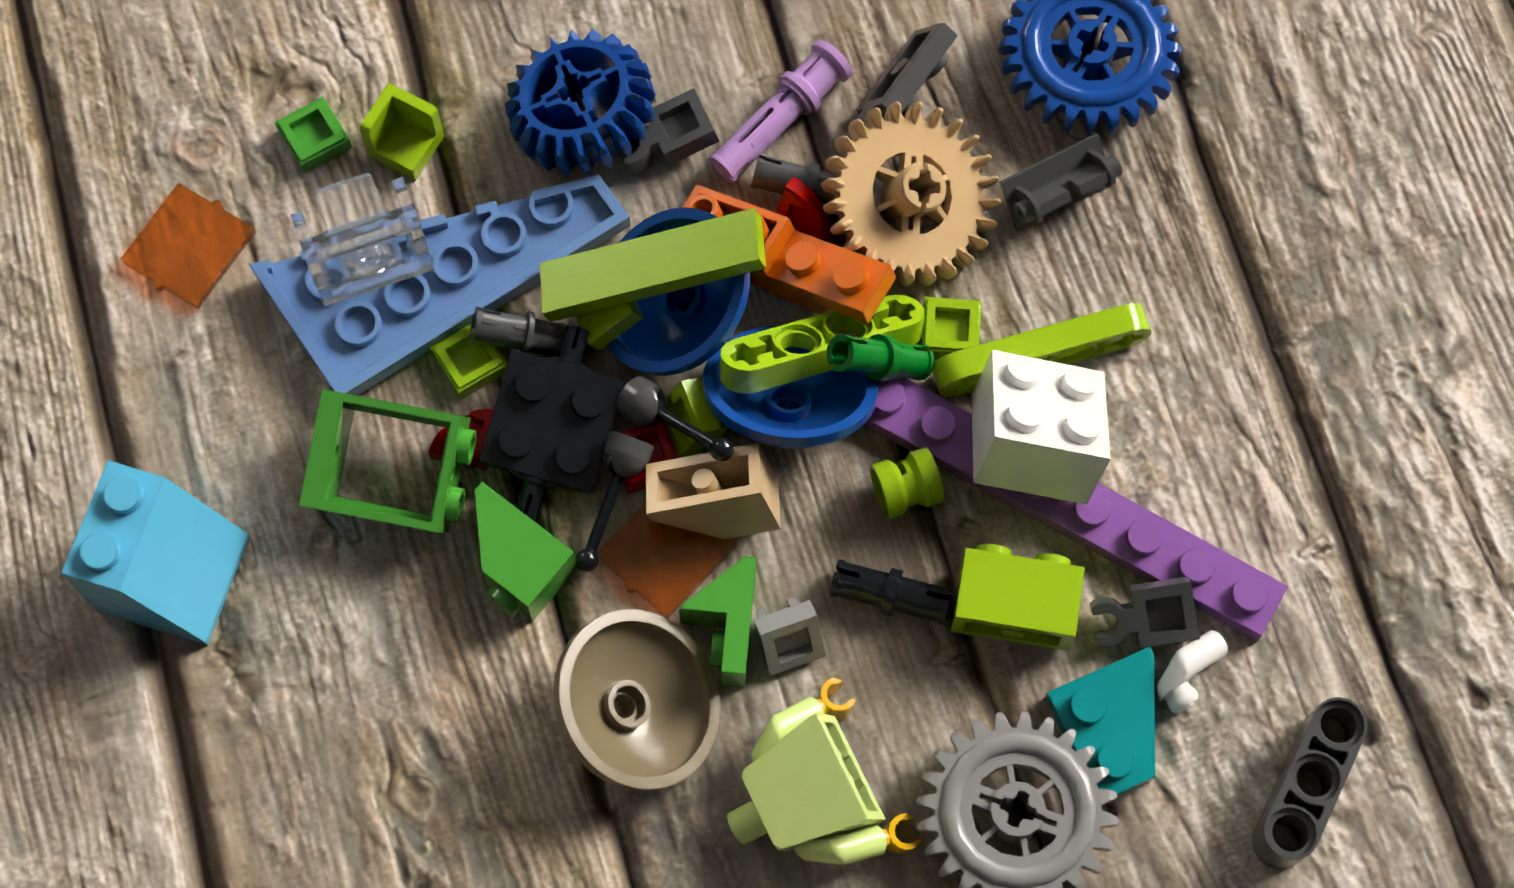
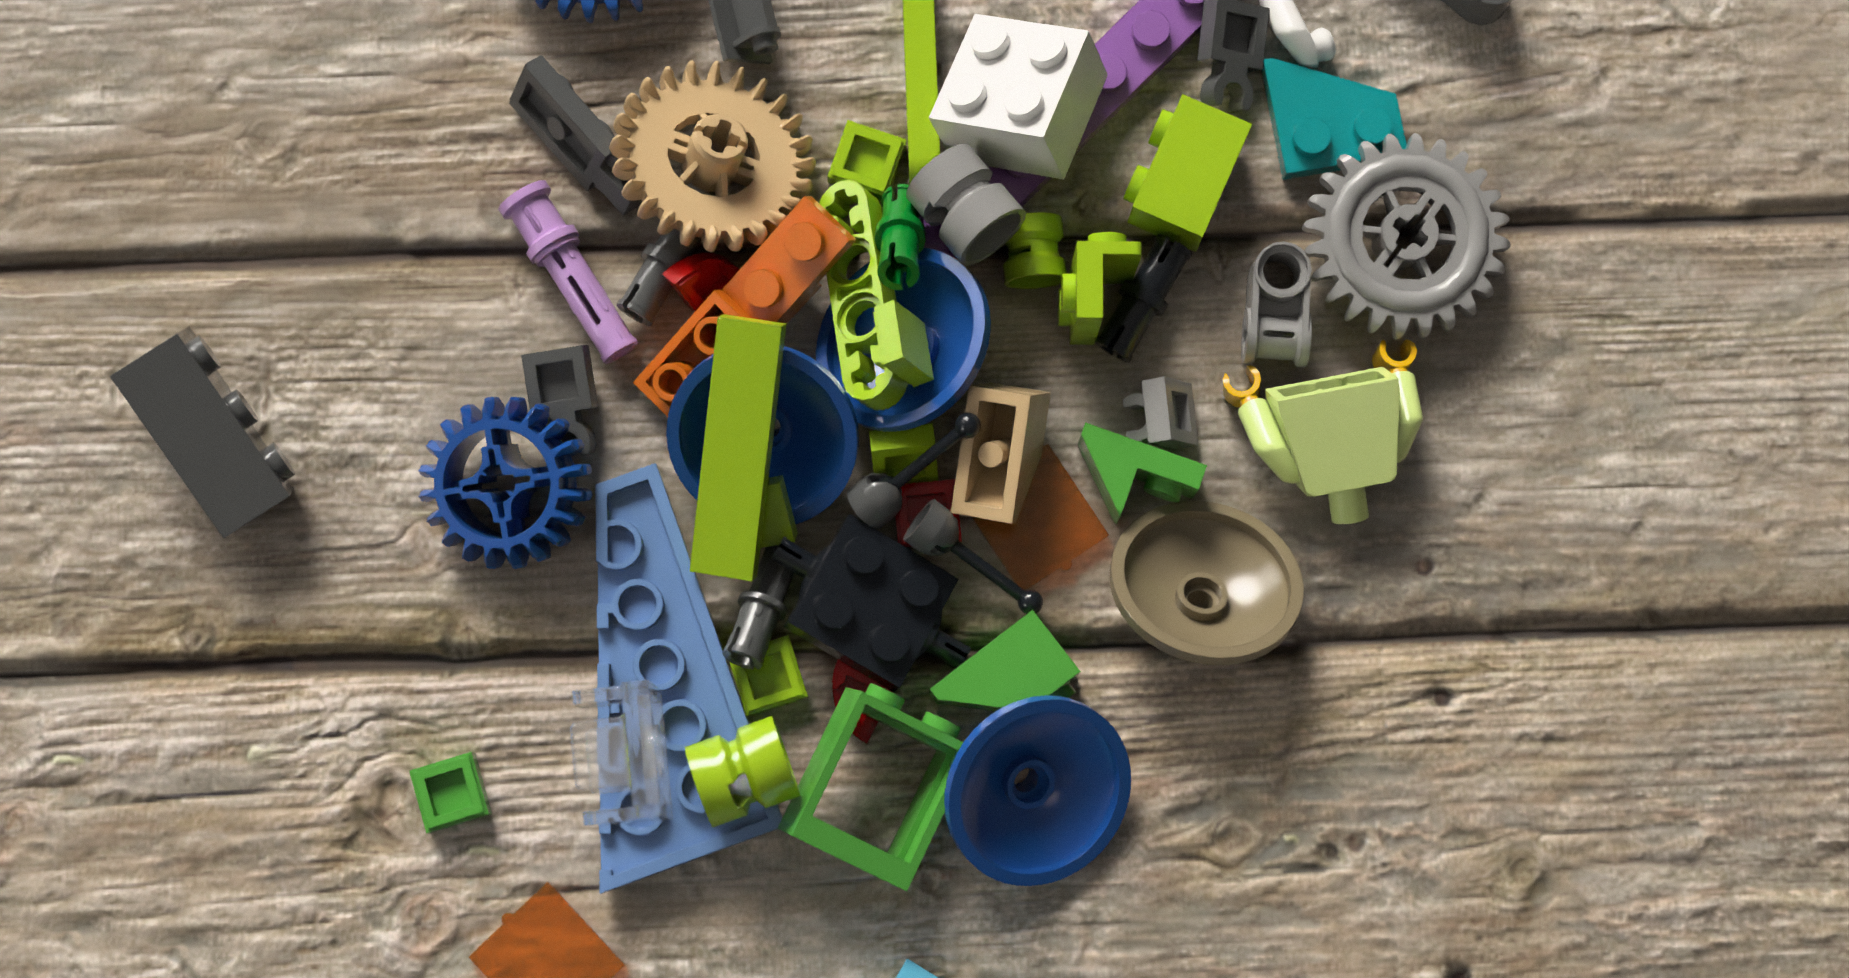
camera: 75 degrees left, 10 degrees up
lime panel [360,82,444,181] -> none
none -> lime wheel [685,716,801,828]
none -> lime tile [873,300,934,387]
none -> light grey wheel [906,143,1026,266]
none -> blue dish [944,695,1131,886]
none -> lime bracket [1058,232,1142,345]
none -> light grey piece [1241,241,1312,367]

